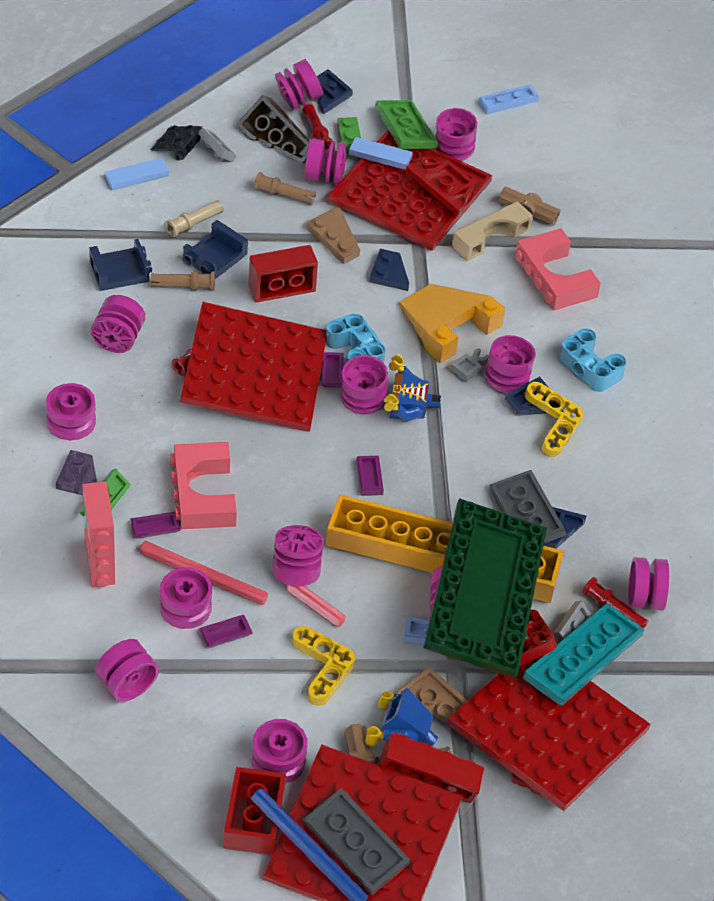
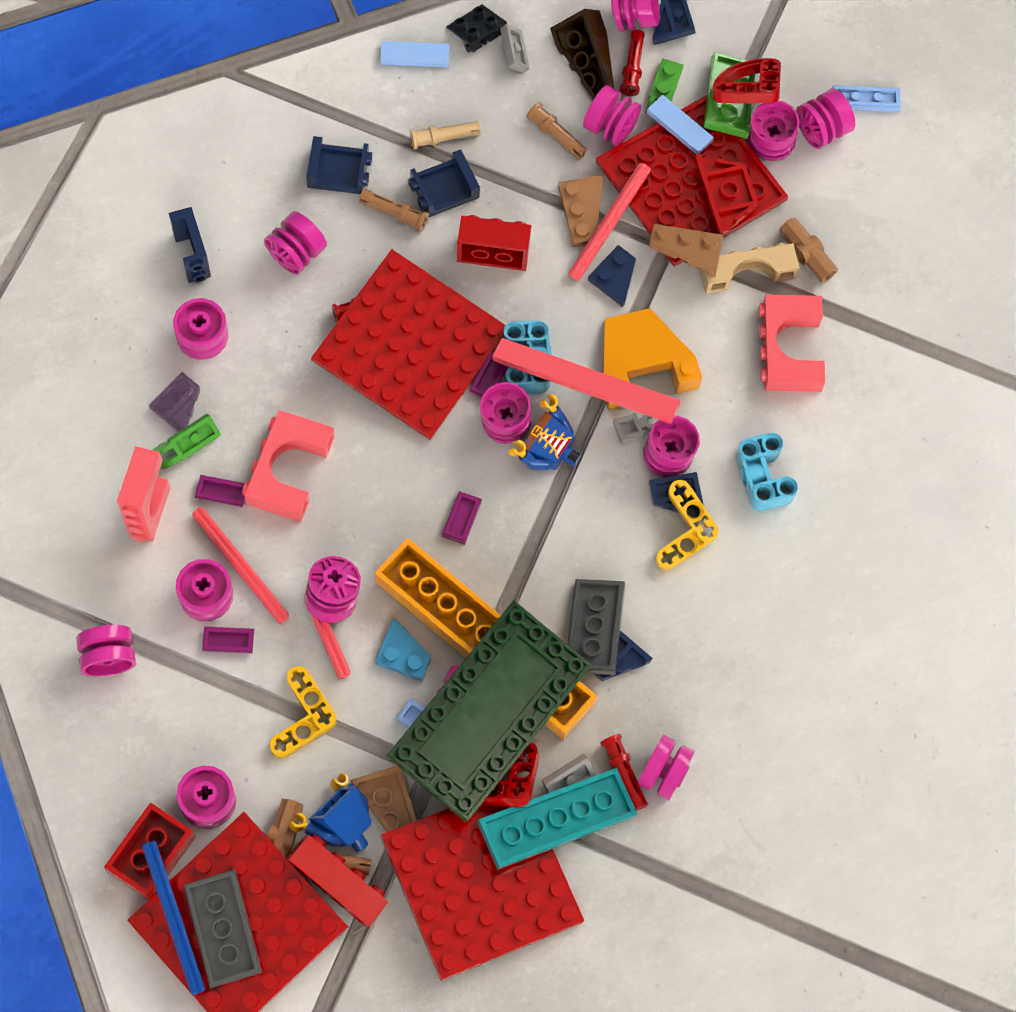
camera: 25 degrees right, 20 degrees up
none -> dark blue panel [168,207,211,283]
none -> dark azure wing [375,619,431,682]
none -> coral tile [492,338,680,424]
none -> coral axle [568,163,651,281]
none -> medium nougat wing [650,224,723,277]
none -> red beam [713,58,781,103]
none -> dark pink wheel [796,88,856,149]

